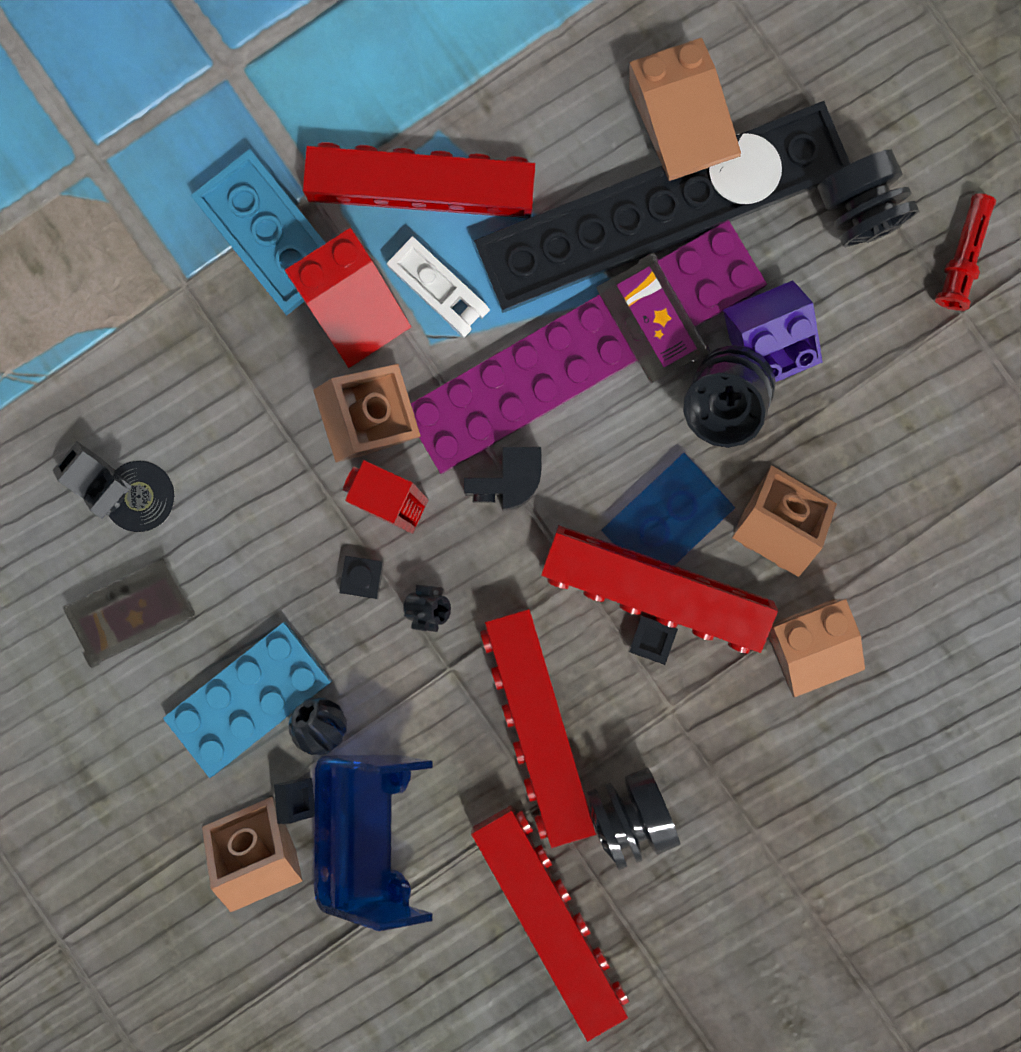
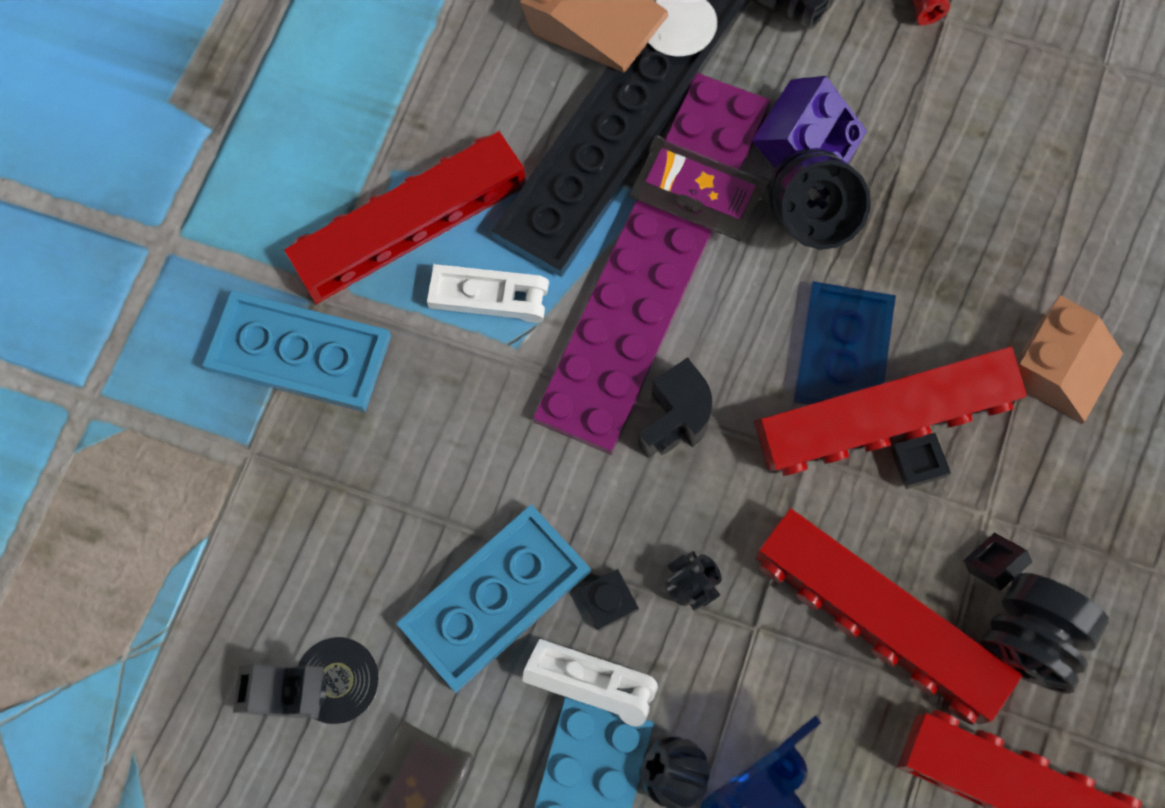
camera: 30 degrees left, 15 degrees down
slope [284,227,411,368] -> none
nougat slope [313,364,421,463] -> none
red brick [343,460,429,534] -> none
nougat slope [732,465,837,577] -> none
none -> dark azure plate [396,504,591,693]
none -> white plate [522,639,658,726]
none -> black plate [963,532,1032,591]

